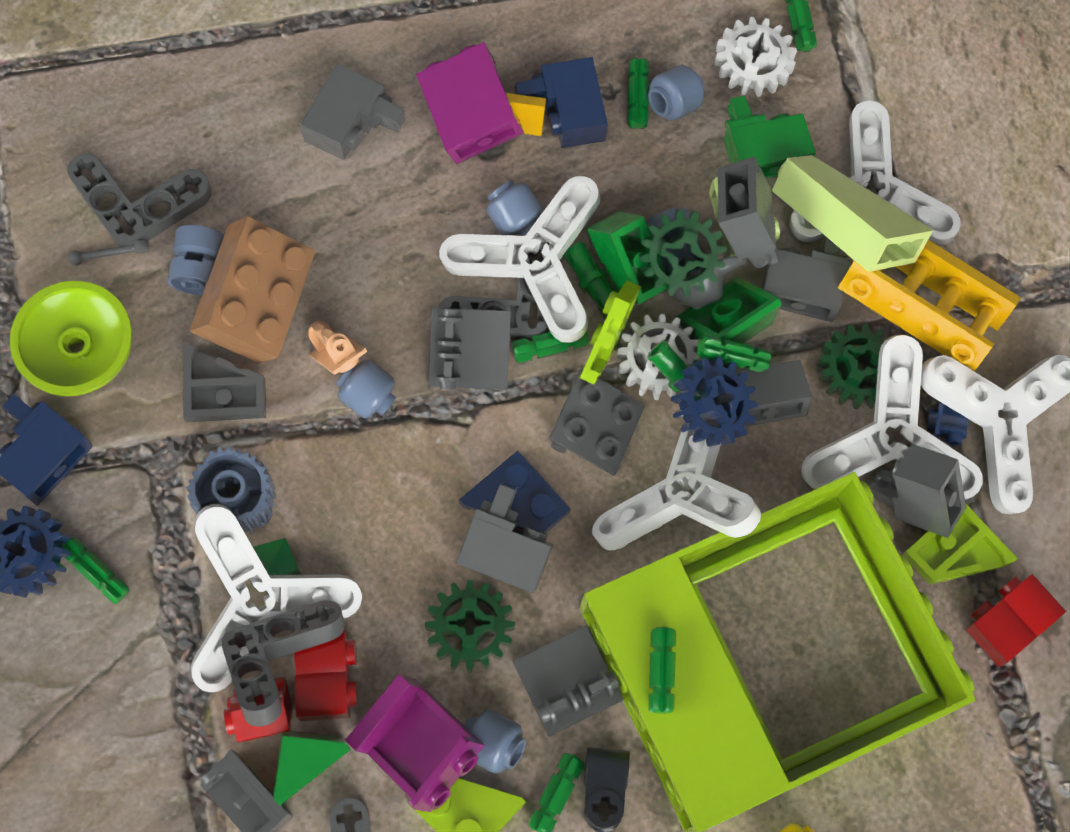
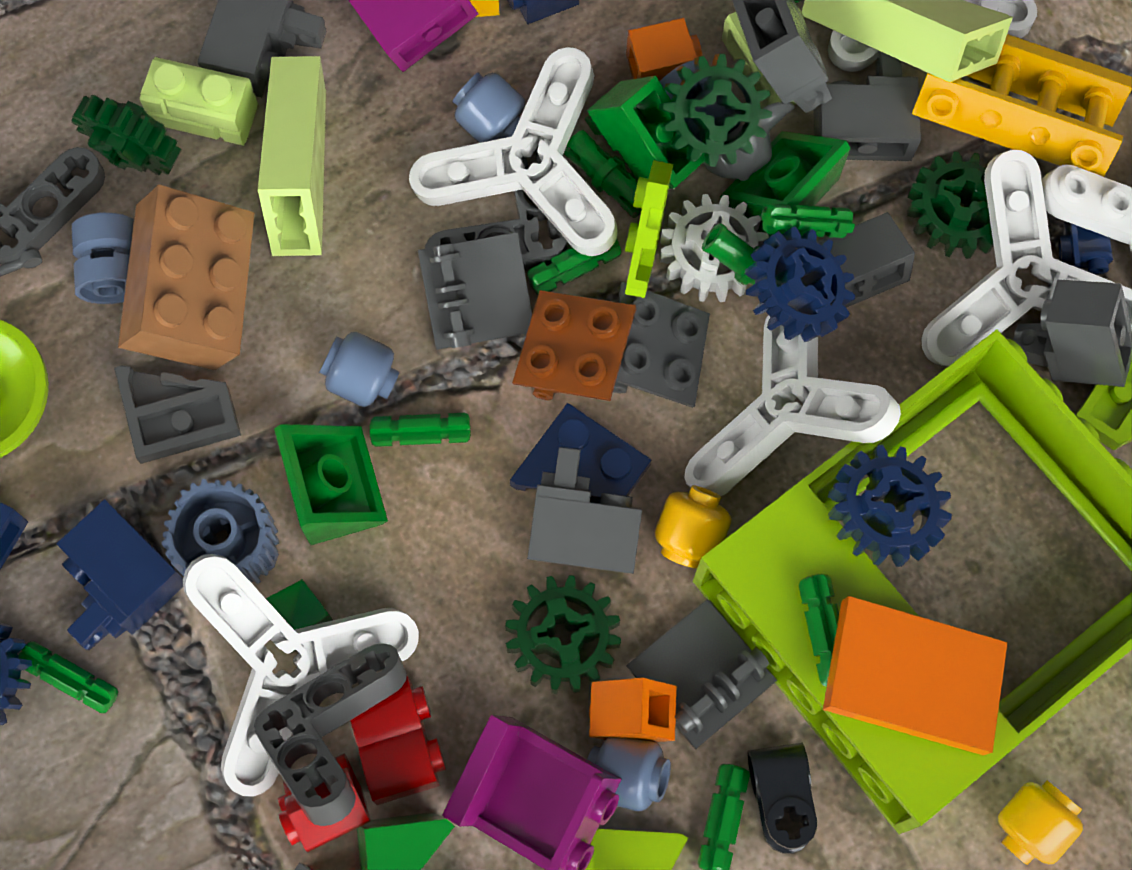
camera: 10 degrees left, 0 degrees up
light nougat hinge [307,321,367,375] -> none
none -> dark blue hinge [56,499,183,650]
none -> dark green gear [71,94,182,175]
none -> yellowish green brick [140,57,258,146]
none -> yellowish green slope [258,56,326,256]
none -> green slope [274,424,388,545]
none -> green axle [369,412,471,447]
none -> dark orange hinge [512,290,637,401]
none -> orange brick [589,678,677,742]
none -> orange brick [626,18,702,81]
none -> yellow head [654,485,732,568]
none -> orange tile [823,596,1008,756]
none -> dark blue gear [828,445,952,567]

